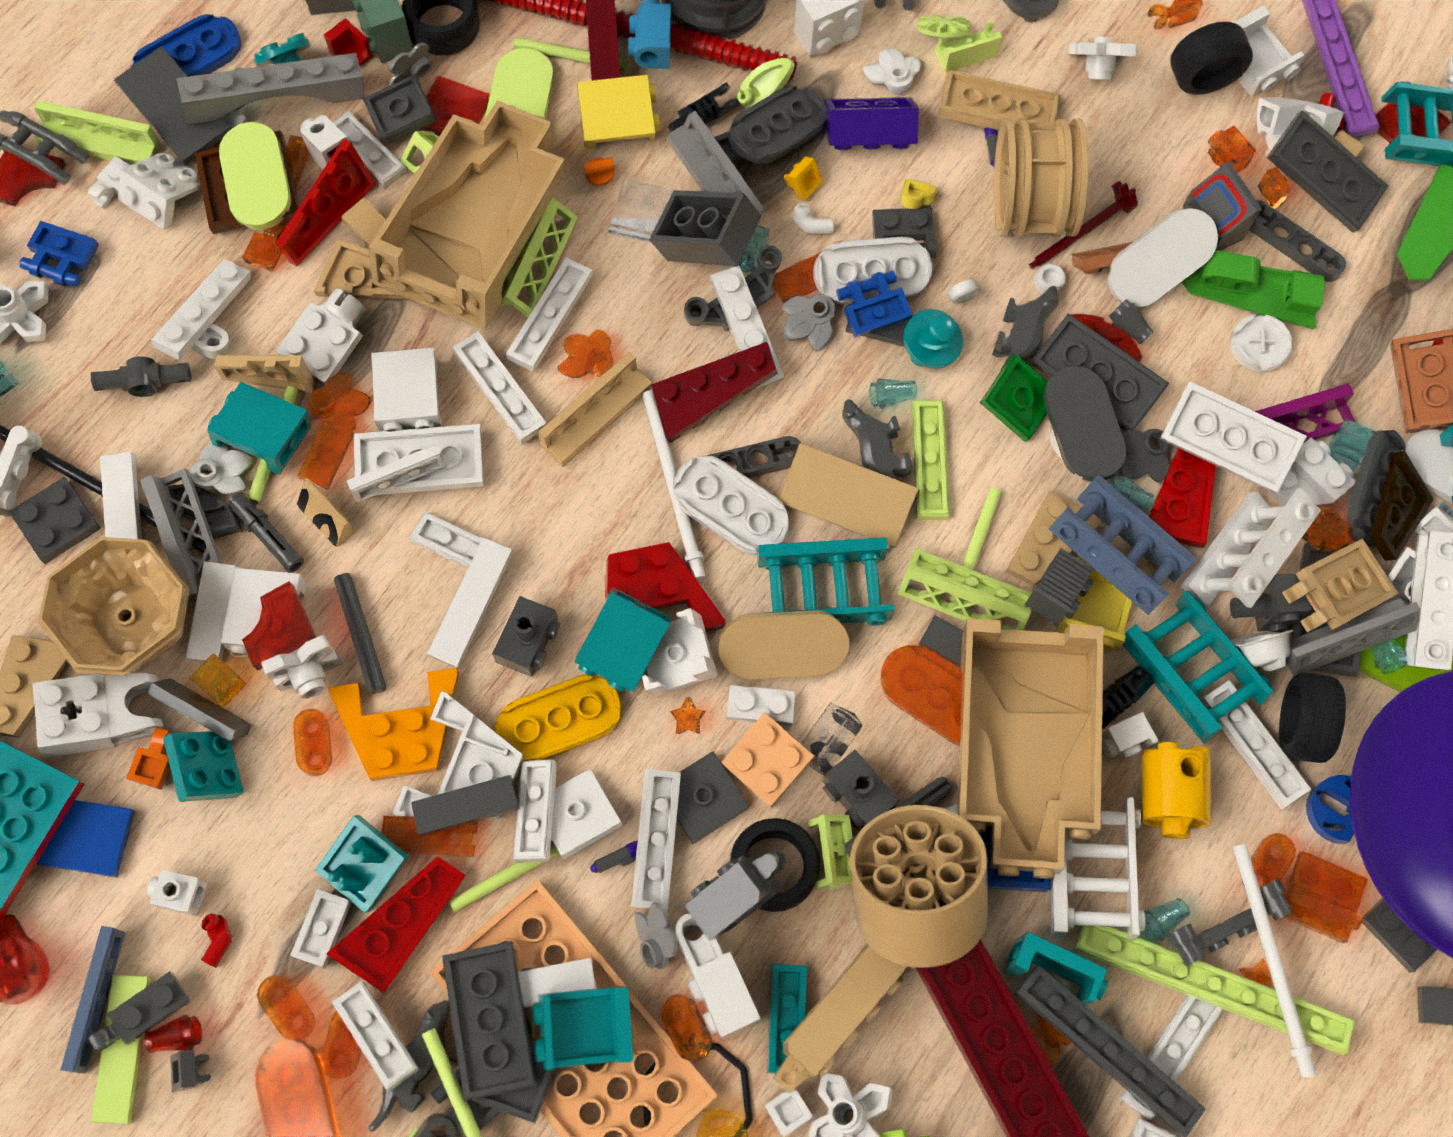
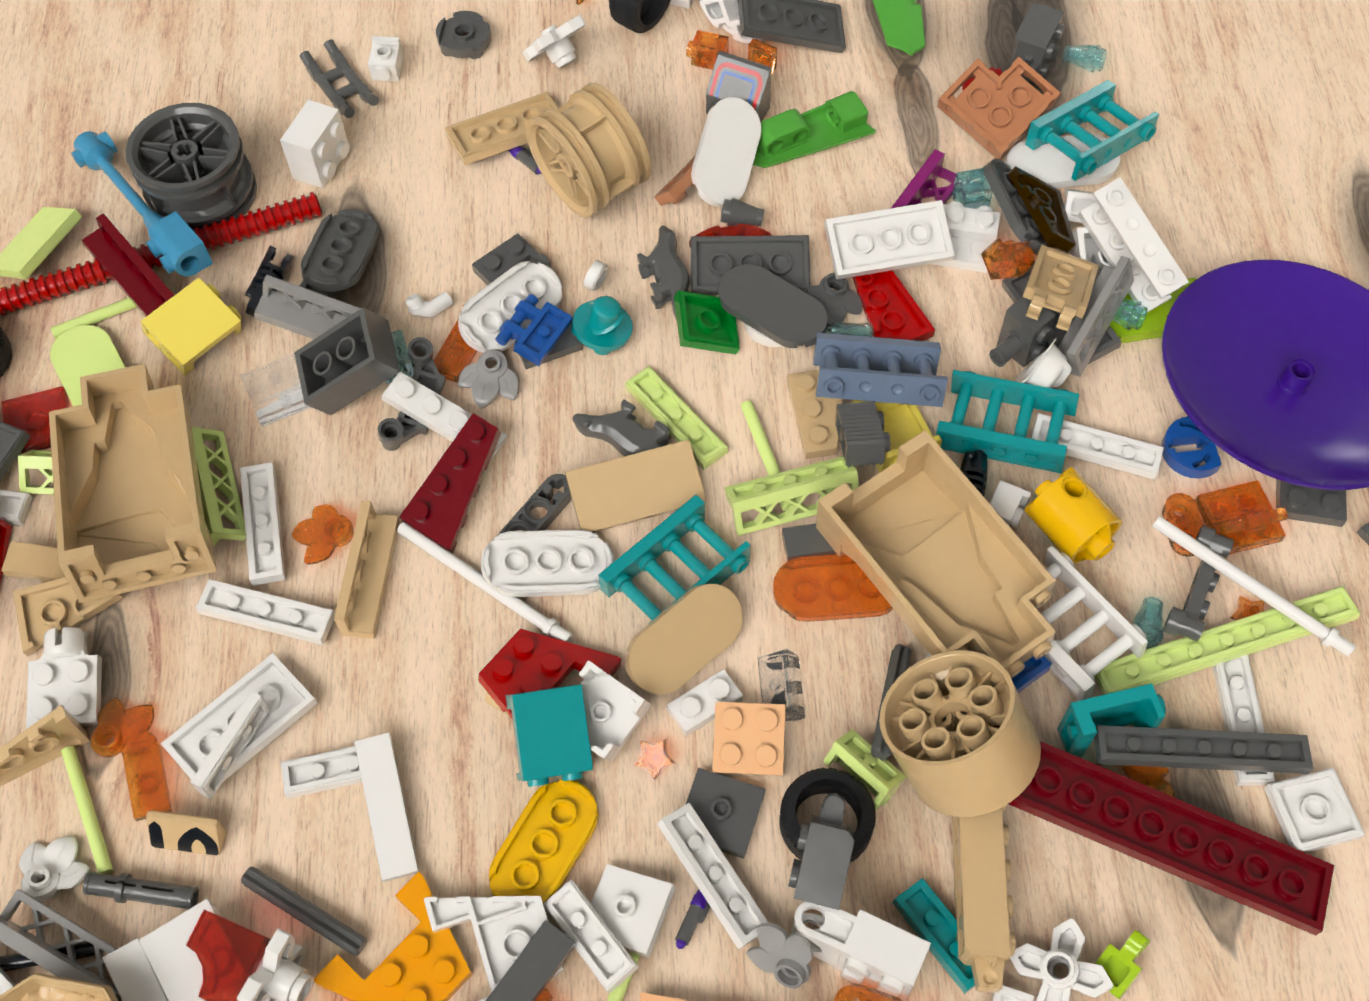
camera: 35 degrees left, 10 degrees down
dark grey tile [168,484,242,539] -> none
teal panel [207,382,312,475] -> none
white panel [371,347,442,432] -> none
dark grey brick [492,596,560,677] -> none
orange plate [583,157,615,186] -> none
yellowish green arm [737,58,795,108] -> none
yellow tile [783,156,824,201] -> none
dark grey brick [822,750,900,829] -> none
dark purple slope [825,97,919,150] -> none
white plate [863,48,921,94] -> none
clear light blue cone [869,378,917,409] -> none
light yellow tile [900,179,937,209] -> none
yellowish green wheel [917,14,971,38] -> none
yellowish green hinge [934,21,1002,73] -> none
dark red piece [1029,181,1138,269] -> none
white tile [1034,264,1066,293] -> none
white fence [1181,488,1321,608] -> none
white tile [1230,314,1293,373] -> none
dark grey beam [1249,200,1346,282] -> none
black tyre [1279,672,1346,763] -> none

